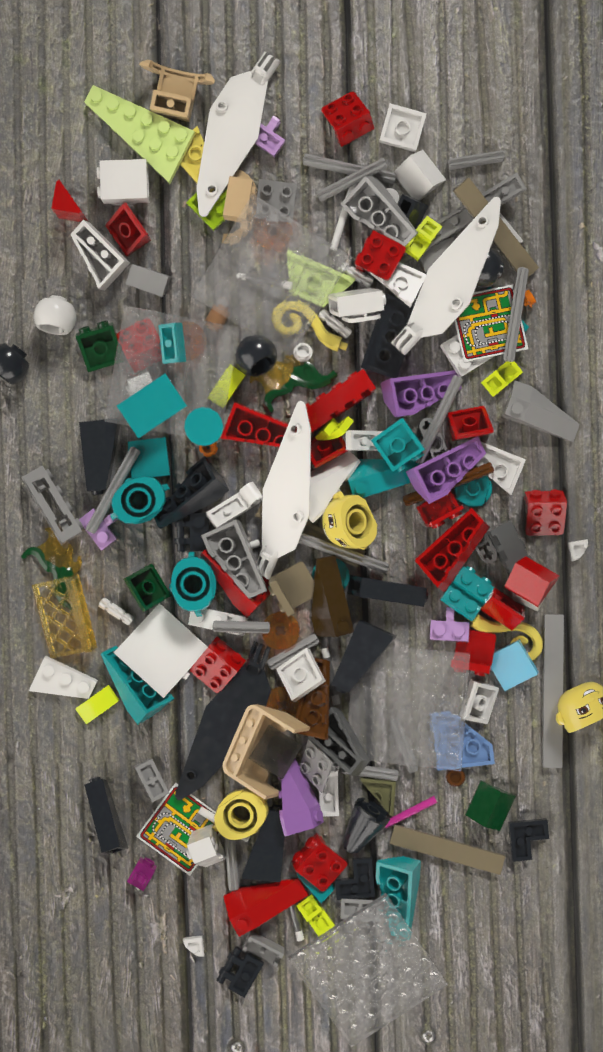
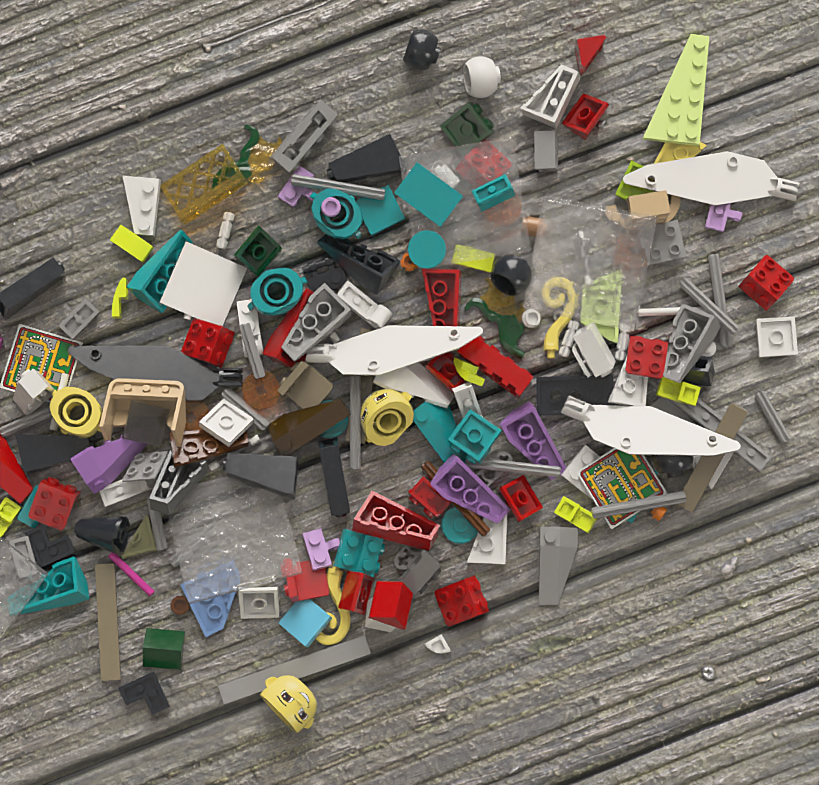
camera: 65 degrees right, 5 degrees down
white brick [97,159,150,206] -> none
tan piece [139,60,215,122] -> none
white slope [393,150,446,201] -> none
none -> neon yellow slope [112,278,129,319]
none -> lavender tile [321,197,341,217]

